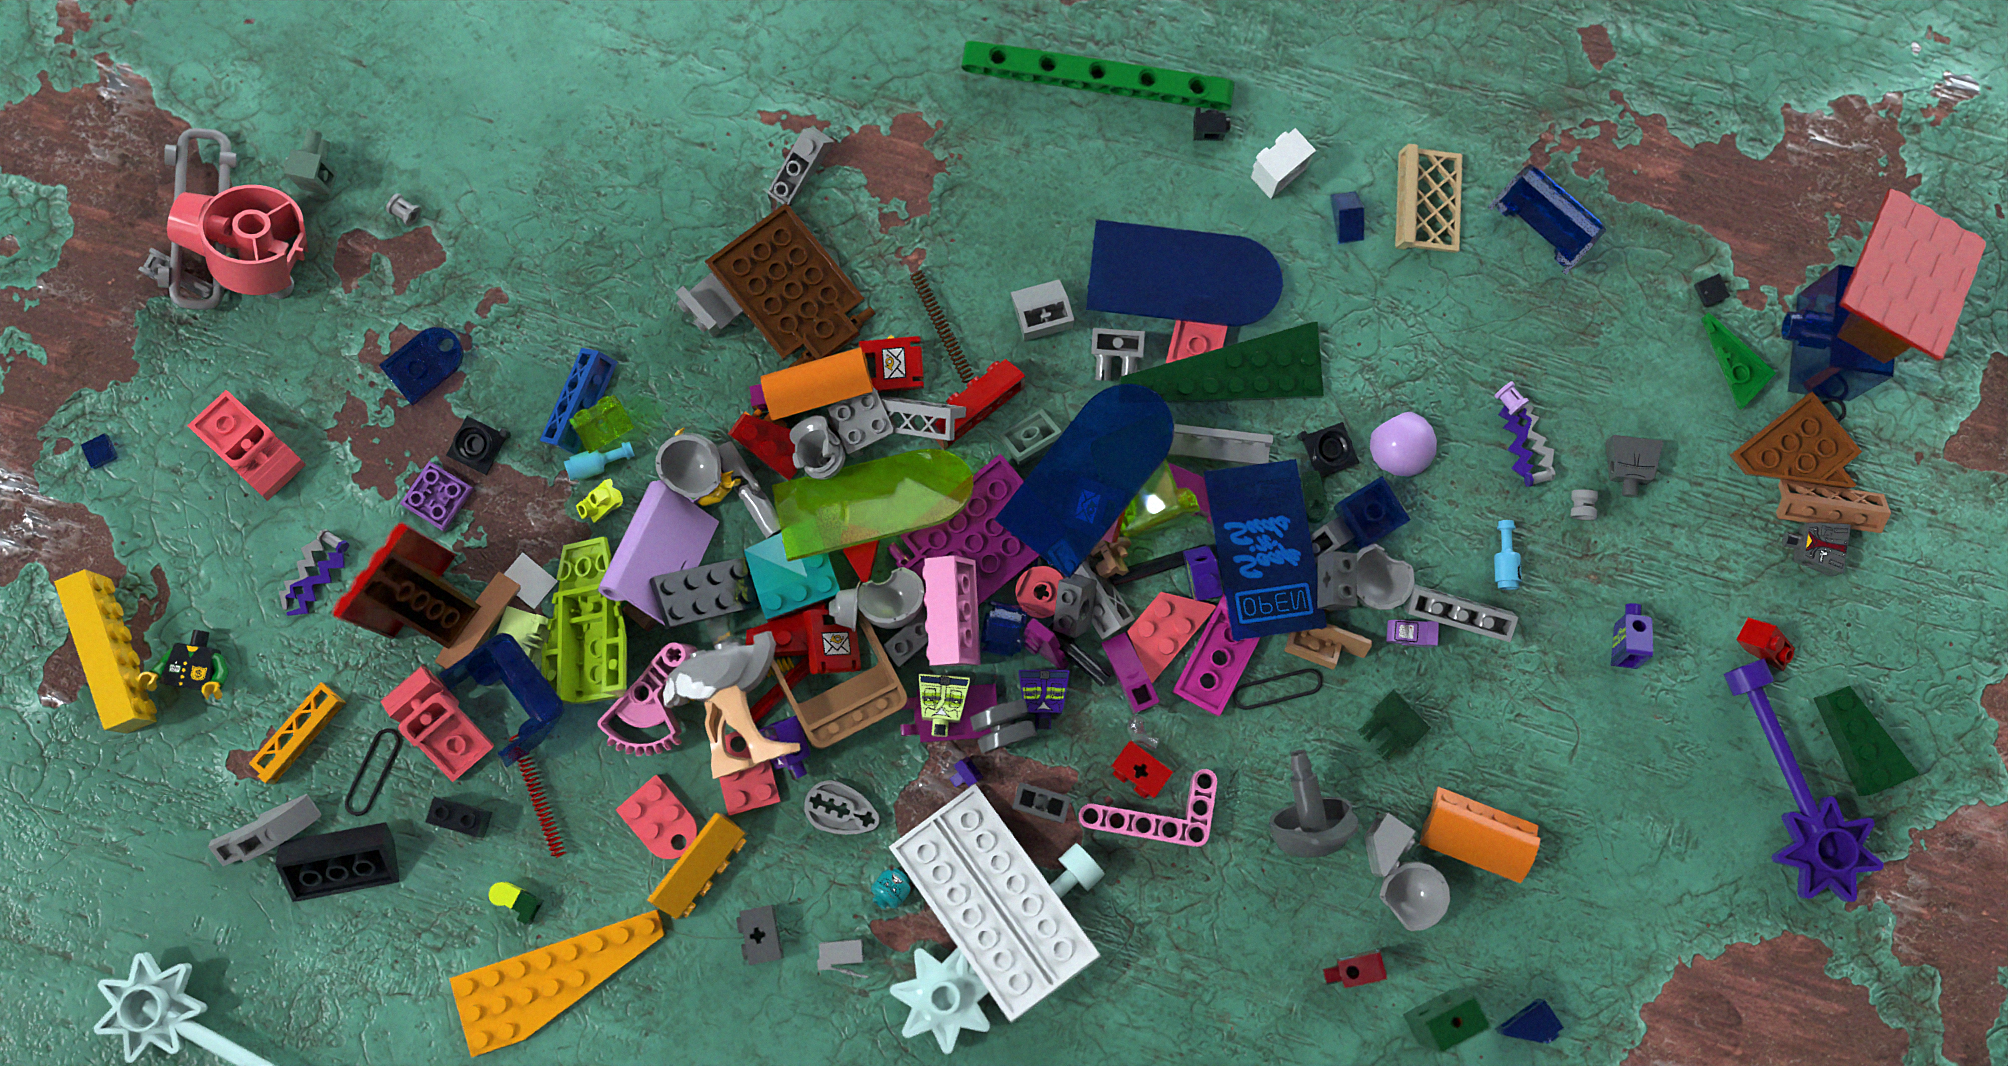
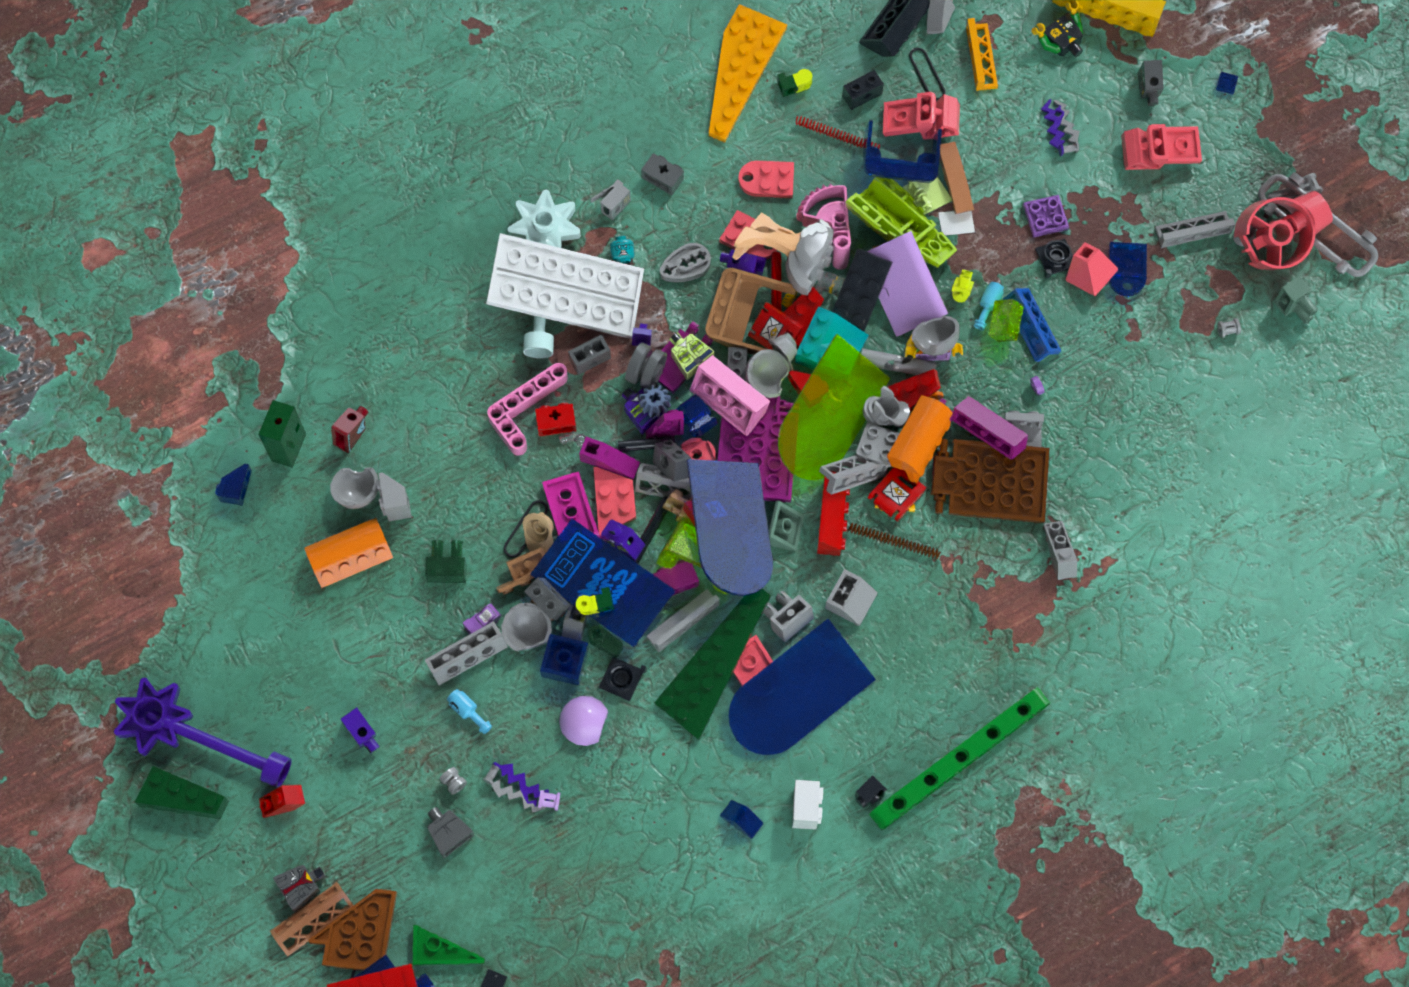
camera: 135 degrees right, 10 degrees down
piece [332,522,481,649] -> none
light orange slope [647,813,748,920] -> none
dark grey piece [1269,750,1359,858] -> none
tan fence [1395,144,1462,253] -> none
clear blue windscreen [1488,164,1606,275] -> none
none -> tan piece [523,512,554,556]
none -> leg [576,587,614,615]
none -> sand blue gear [639,385,671,418]
none -> magenta brick [952,396,1028,460]
none -> medium lavender tile [1030,376,1045,396]
none -> coral slope [1066,242,1118,296]
none -> dark grey torso [1137,60,1164,106]
none -> light grey fence [1155,211,1235,248]

